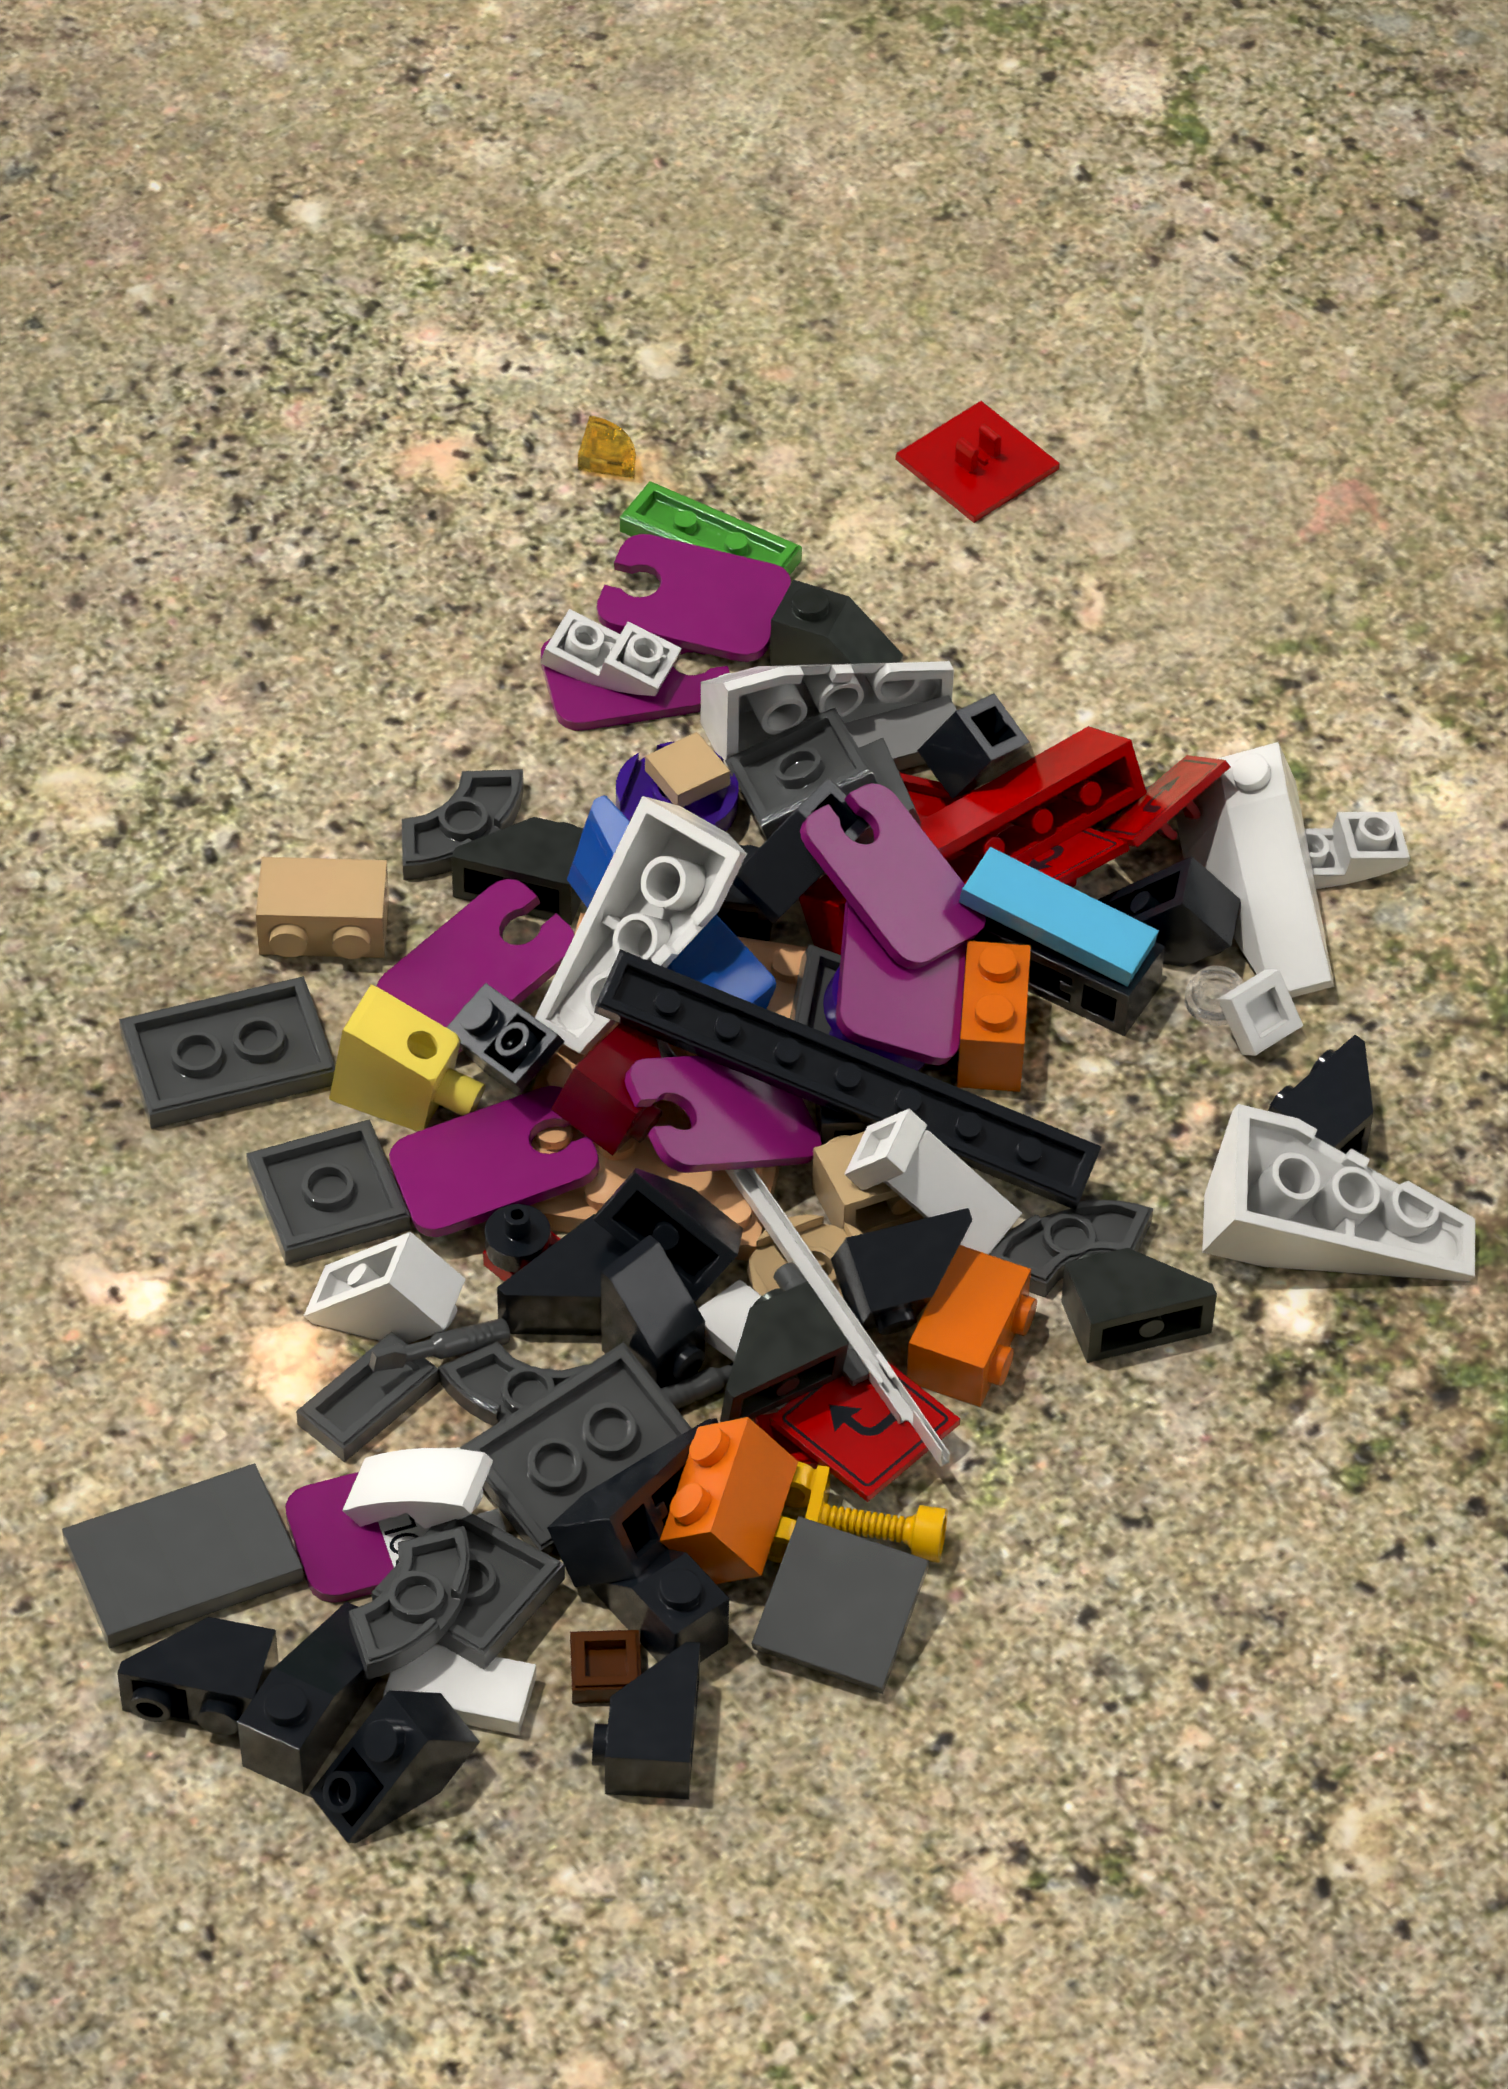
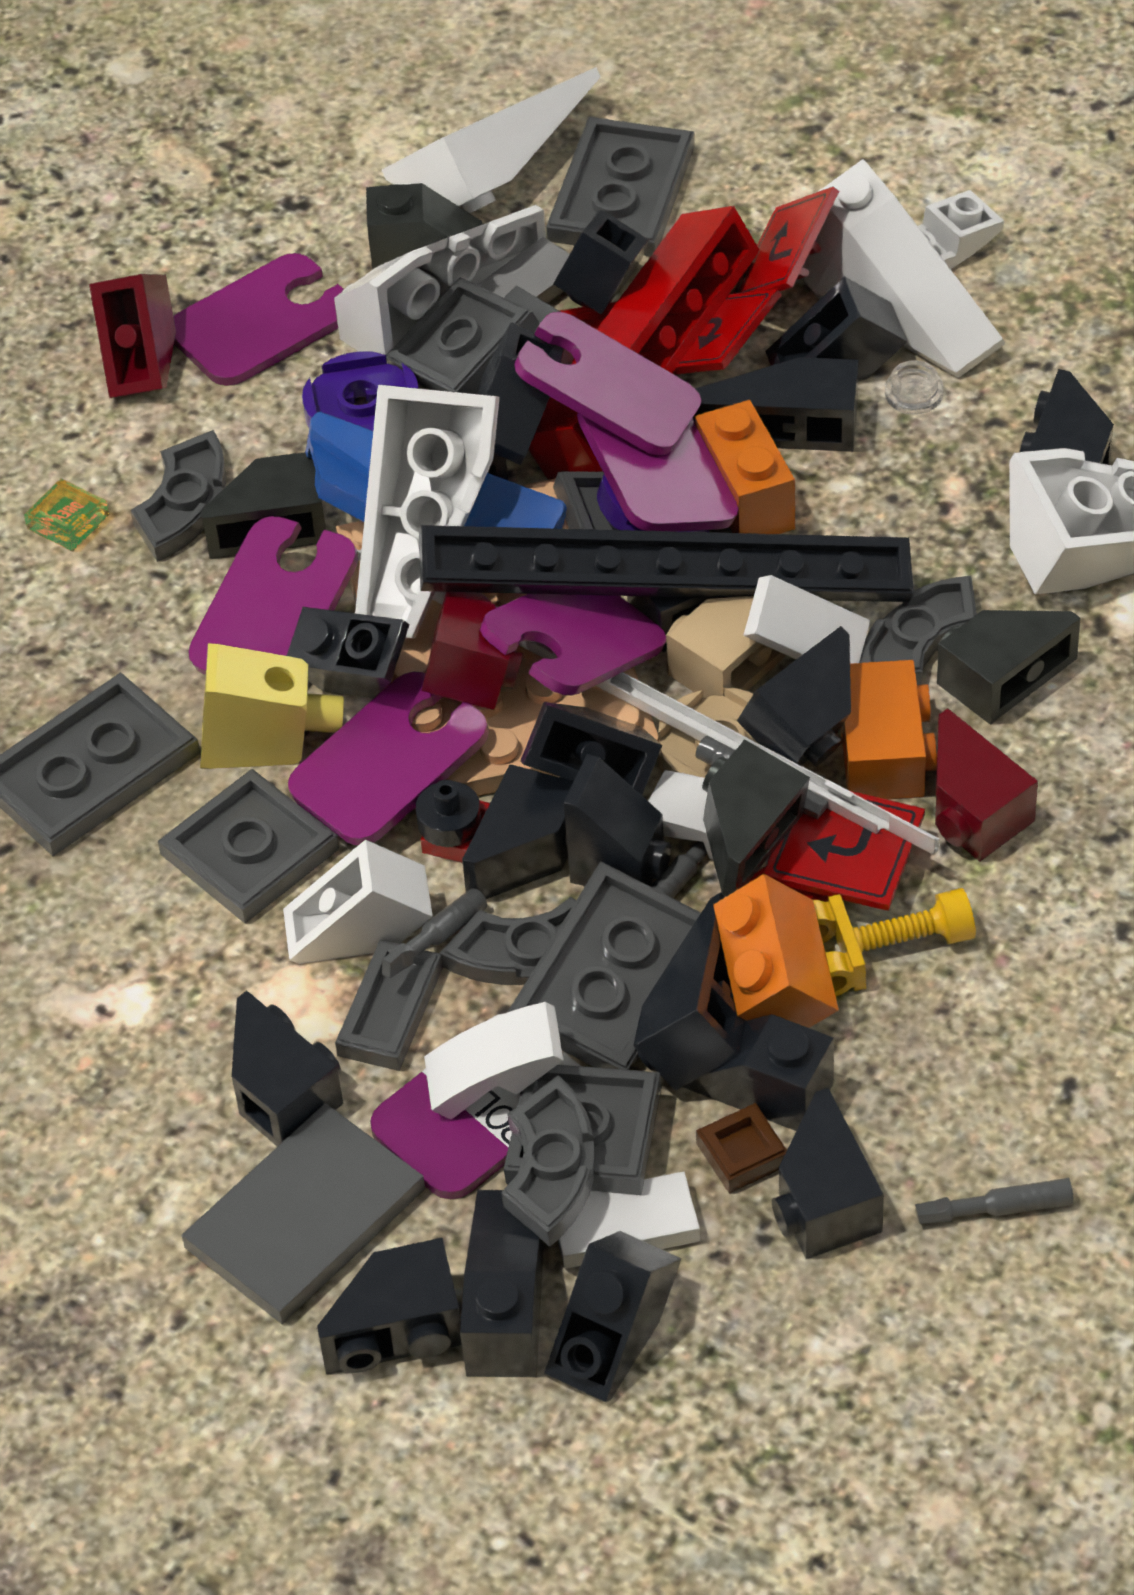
camera: 20 degrees left, 0 degrees up
tan brick [256,857,389,959] -> none
white slope [540,609,682,696] -> none
clear yellow tile [578,415,636,479] -> none
magenta piece [596,534,791,662] -> none
bright green tile [620,481,802,576] -> none
tan tile [645,732,730,807] -> none
dark grey tile [751,1516,929,1694] -> none
white tile [844,1109,927,1191] -> none
red piece [895,401,1060,523] -> none
medium azure tile [959,847,1159,987] -> none
white tile [1218,969,1303,1056] -> none
none -> clear yellow tile [24,478,110,552]
none -> dark red slope [89,274,176,398]
none -> black slope [231,990,343,1147]
none -> white wedge [382,67,601,213]
none -> dark grey tile [546,117,695,256]
none -> dark grey piece [915,1178,1074,1224]
none -> dark red slope [935,708,1038,862]

